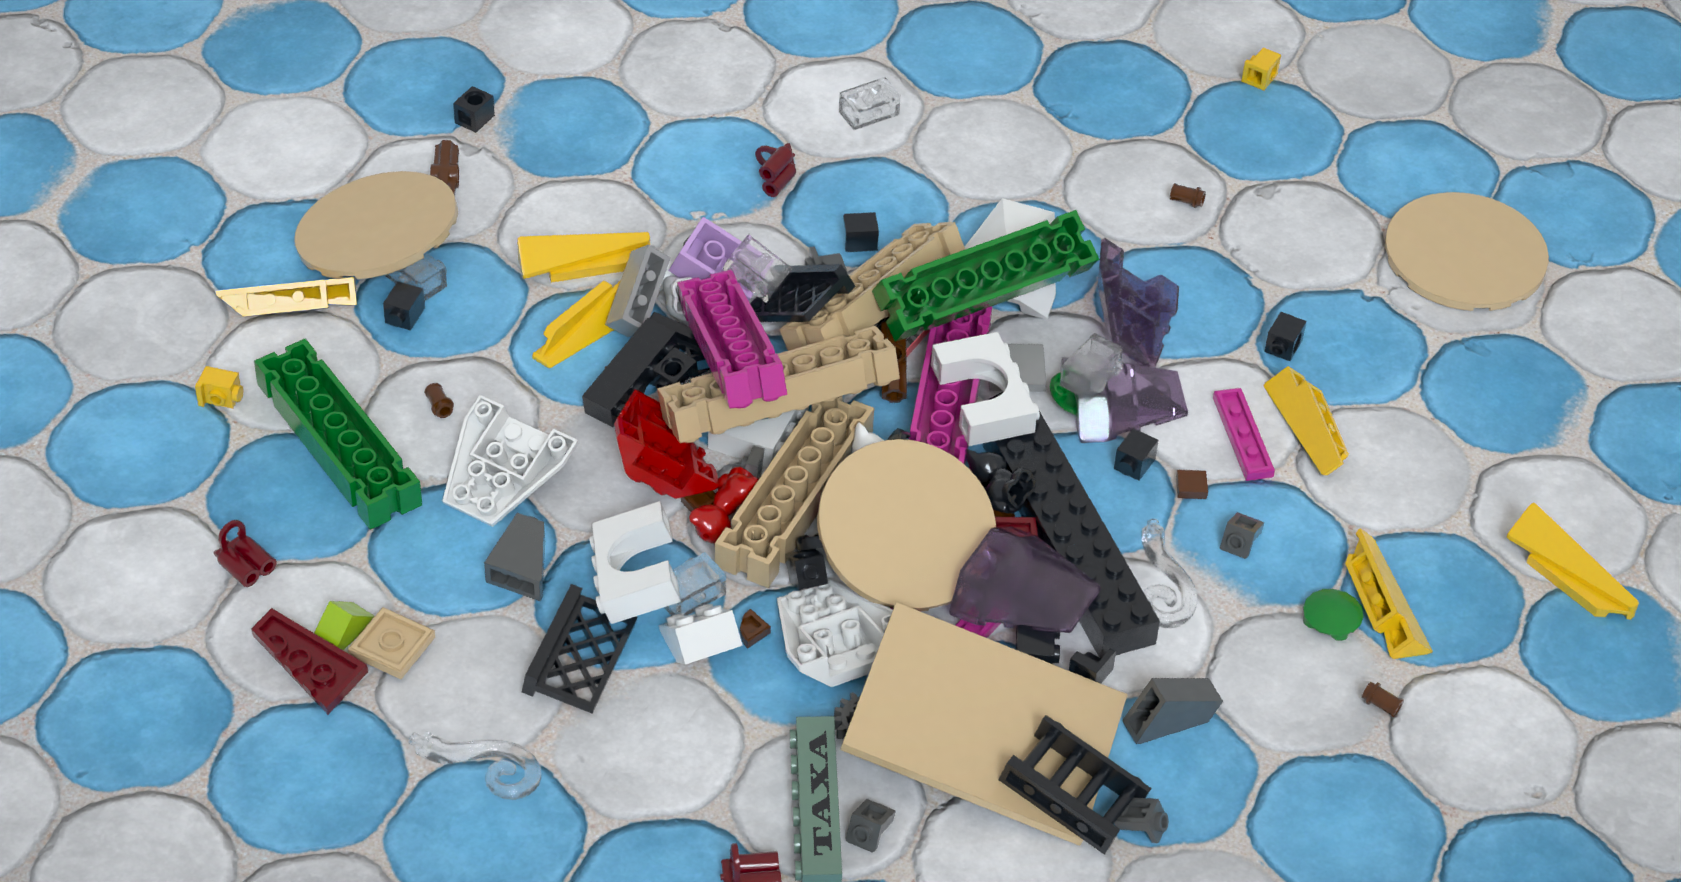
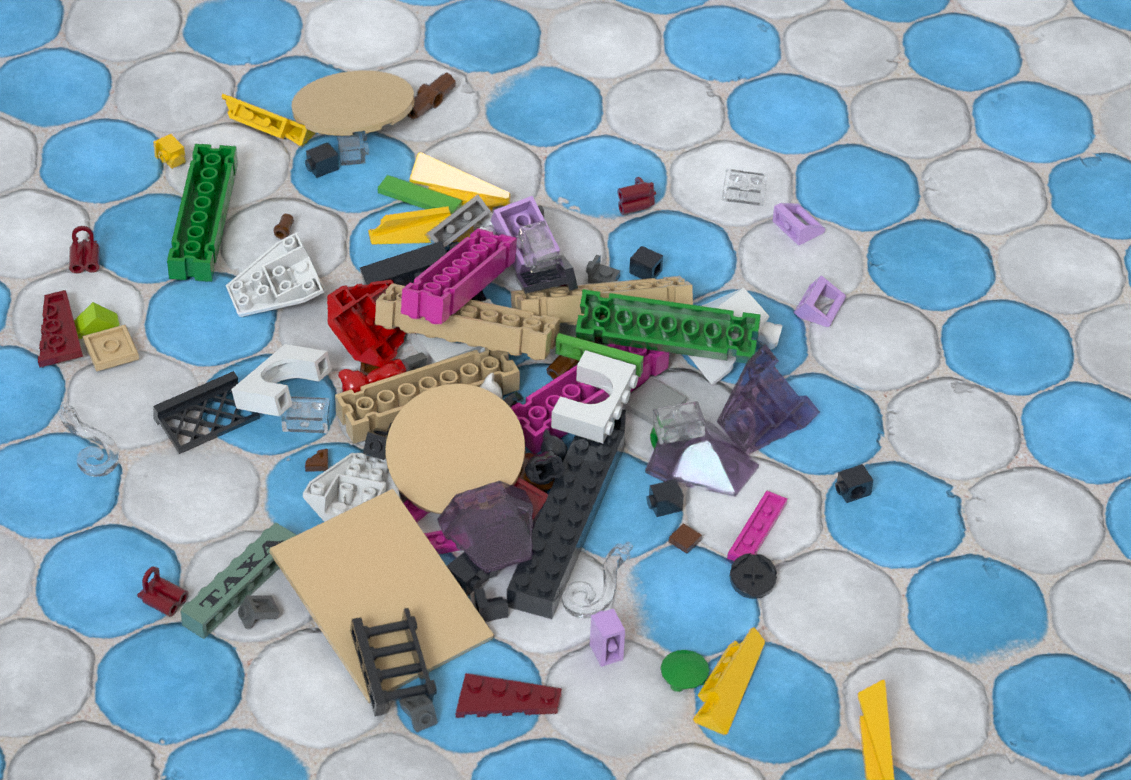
camera: 40 degrees right, 0 degrees up
black brick [453,86,495,133] -> none
dark grey slope [484,513,545,601] -> none
white slope [659,604,743,665] -> none
dark grey slope [1122,678,1223,744] -> none
reddish brown pin [1170,183,1206,208] -> none
dark grey bracket [1220,512,1265,559] -> none
yellow brick [1241,47,1281,91] -> none
yellow wedge [1264,366,1349,475] -> none
reddish brown pin [1362,682,1404,717] -> none
tan tile [1385,192,1549,311] -> none
none -> bright green tile [378,175,462,214]
none -> dark red wing [455,673,562,718]
none -> bright green tile [555,333,644,377]
none -> lavender brick [590,608,625,667]
none -> black tile [729,553,777,599]
none -> lavender tile [773,203,825,246]
none -> lavender tile [794,275,846,327]

